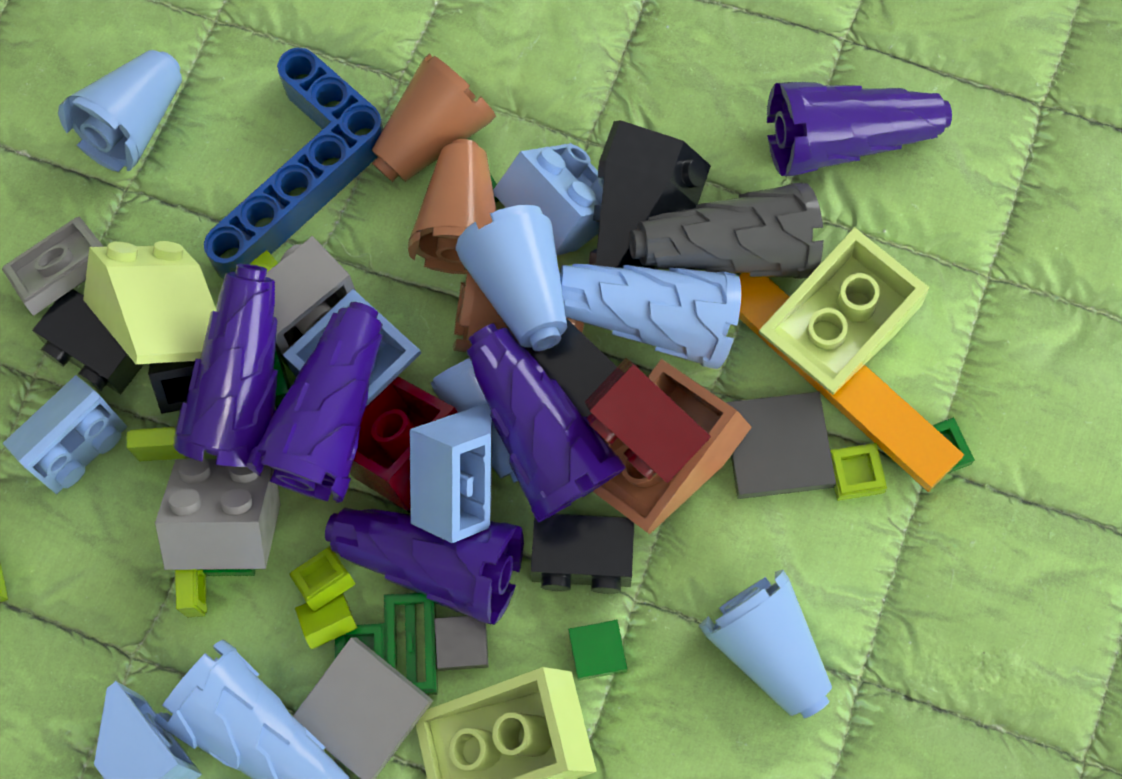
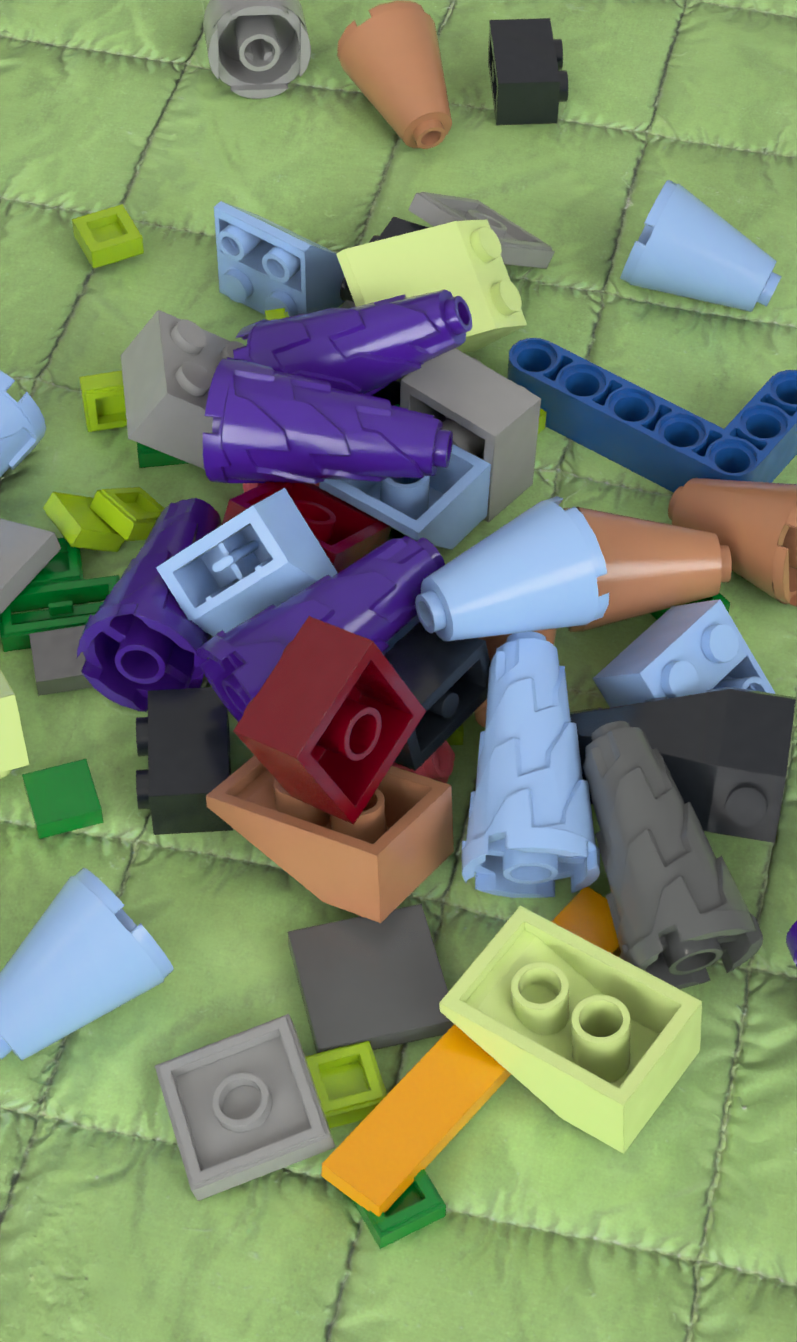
camera: 80 degrees right, 20 degrees down
none -> light grey tile [155,1014,336,1201]

